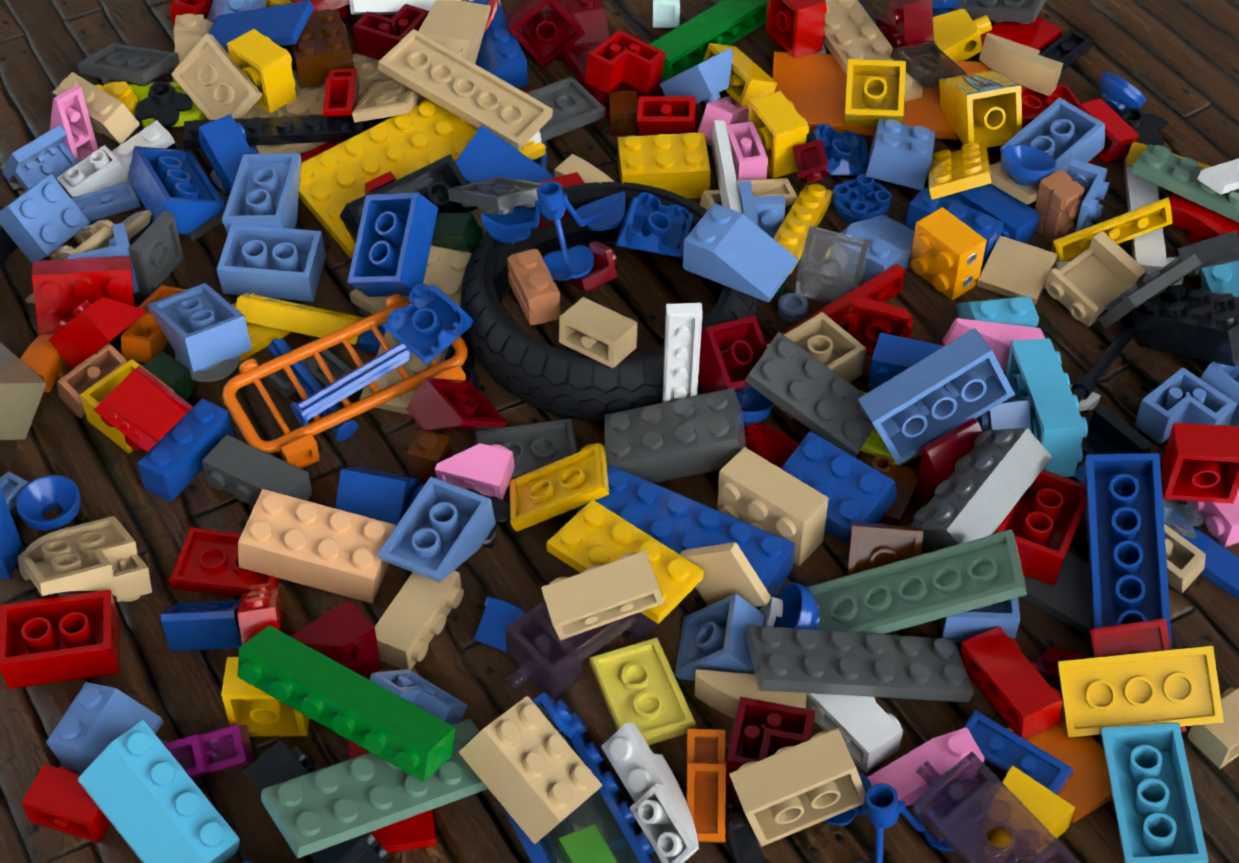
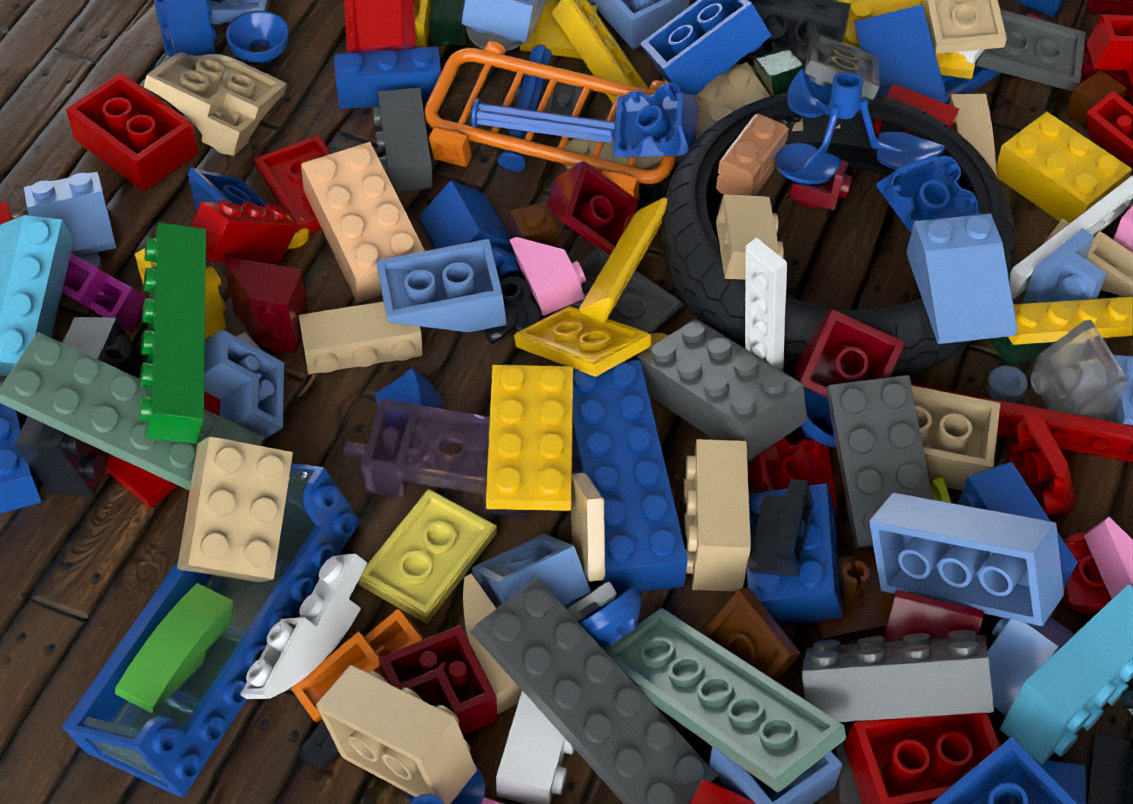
camera: 50 degrees right, 5 degrees up
tan brick [541,550,664,640] -> none
none -> yellow slope [579,197,668,323]
none -> black panel [747,479,815,577]

